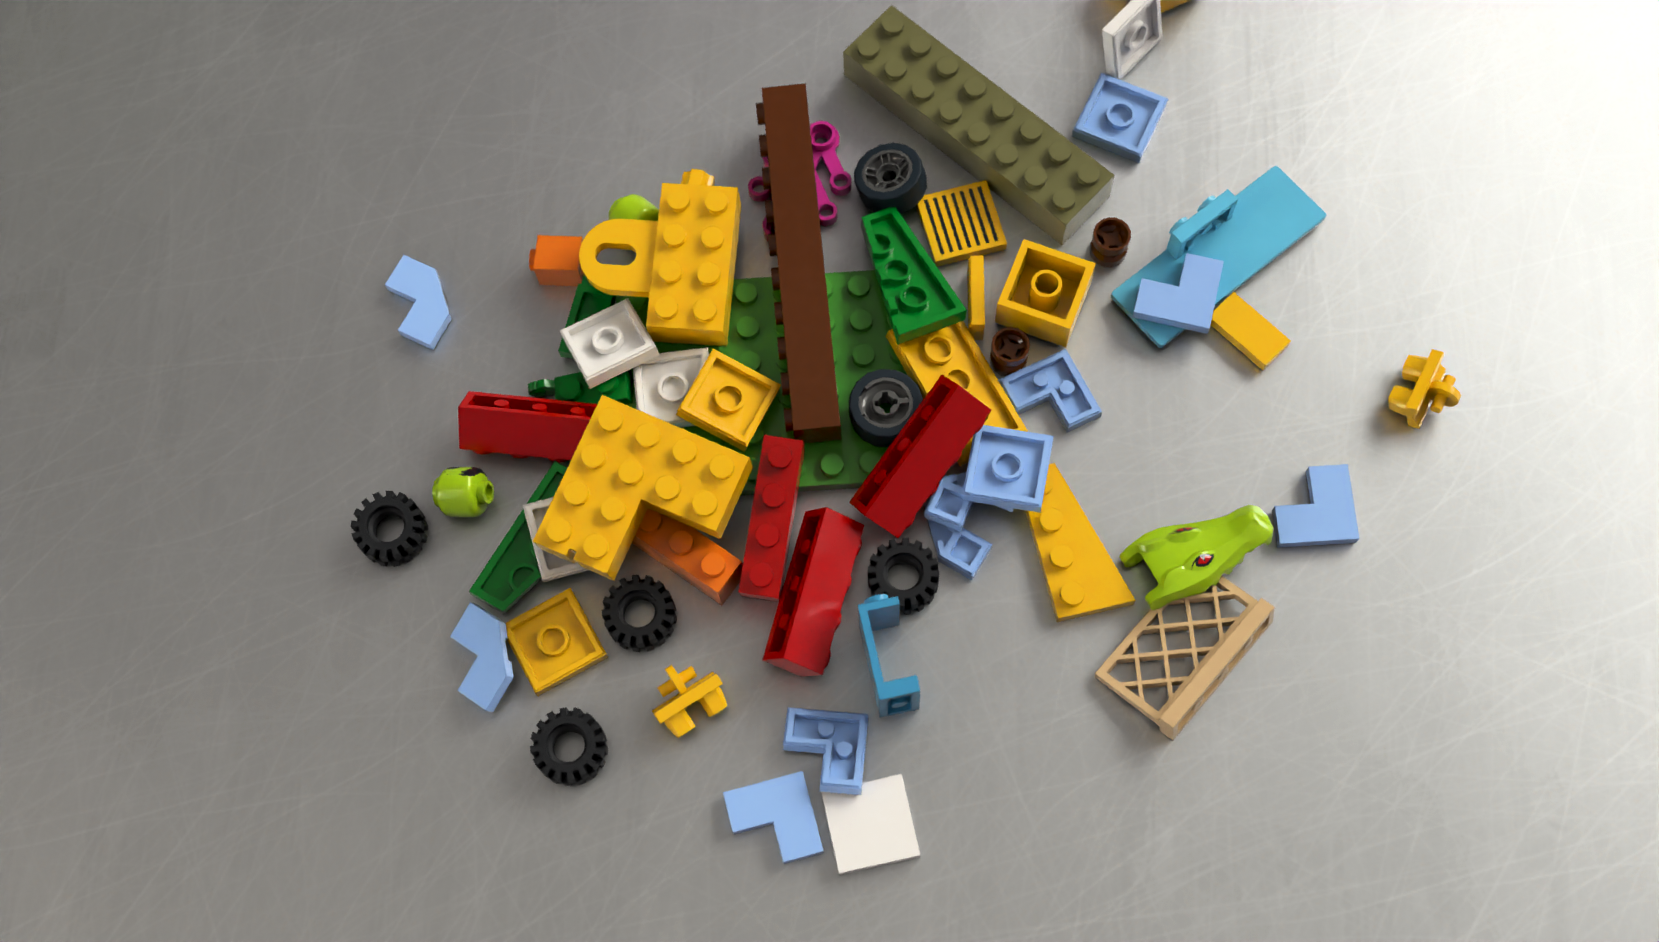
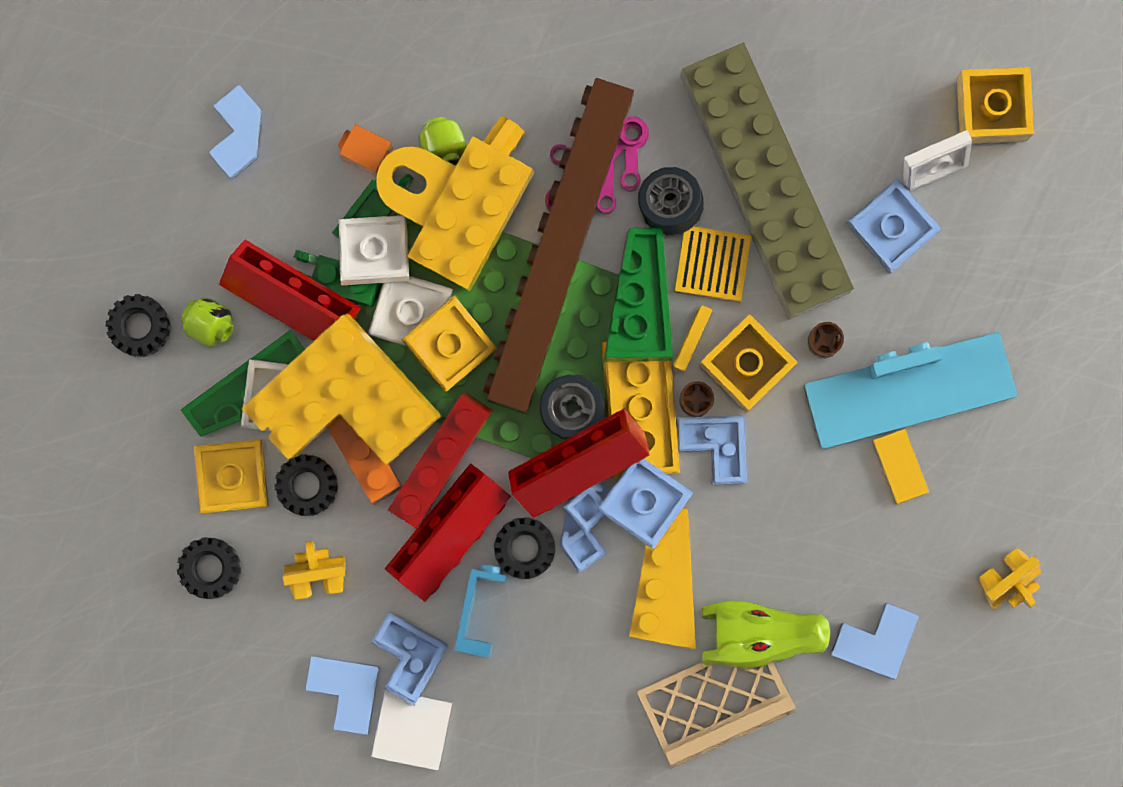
camera: 20 degrees right, 15 degrees up
light blue tile [450,602,514,712] -> none
light blue tile [1133,253,1224,334] -> none

